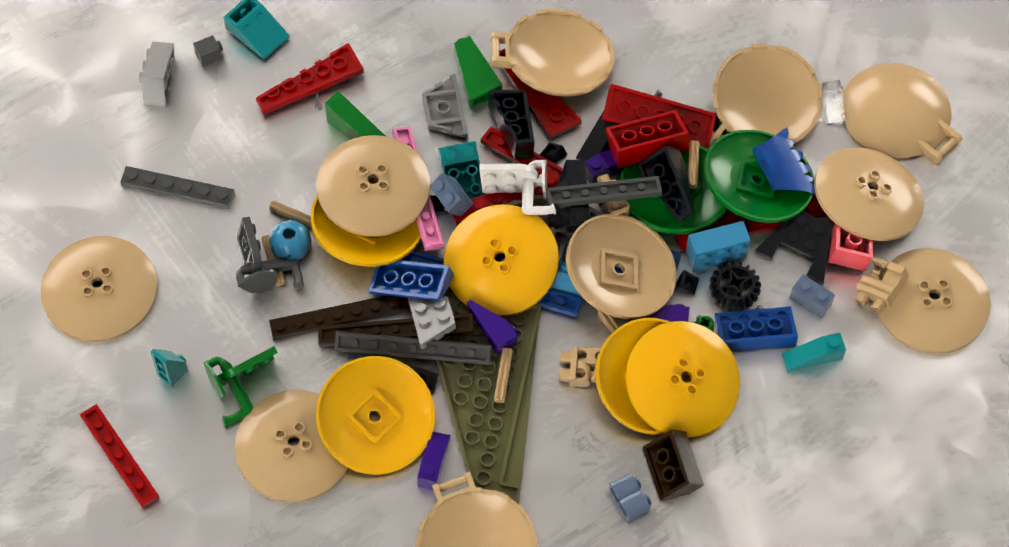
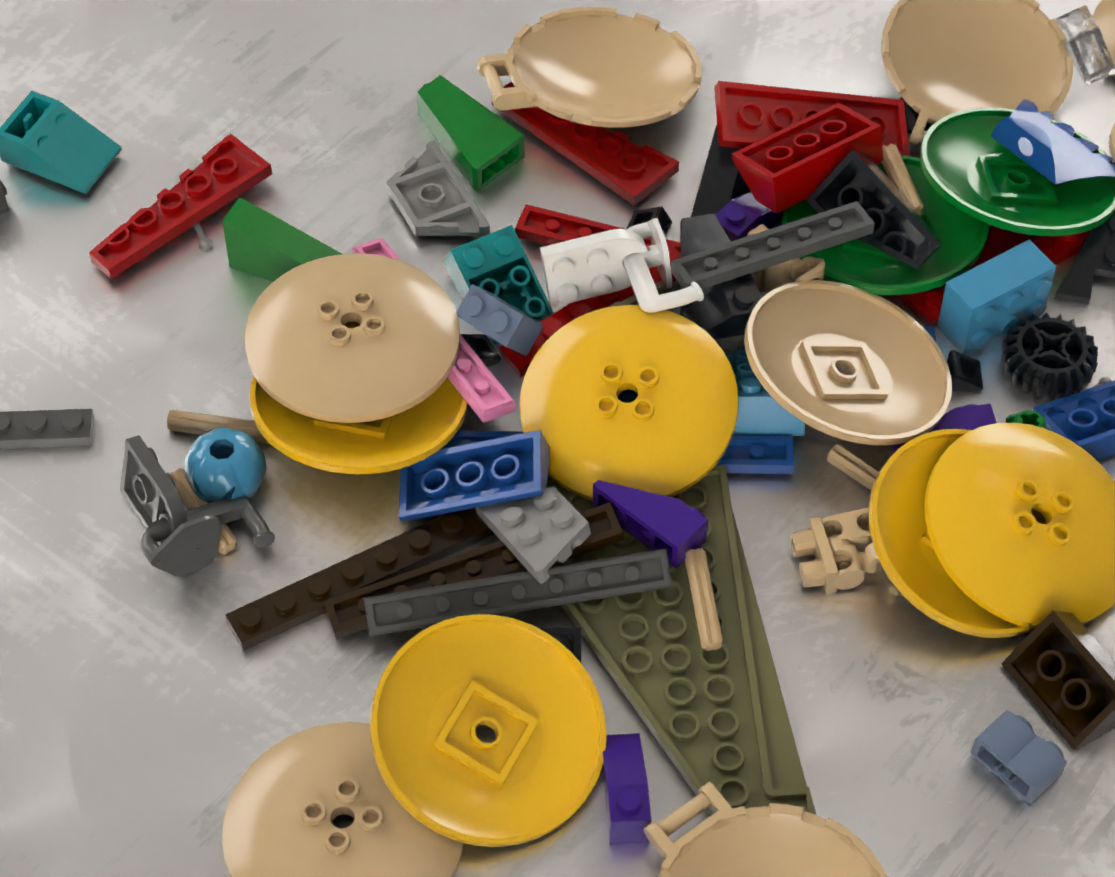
camera: 15 degrees left, 10 degrees down
teal slope [150,349,188,387] -> none
green plate [203,346,278,427] -> none
black wedge [488,90,535,159] -> none

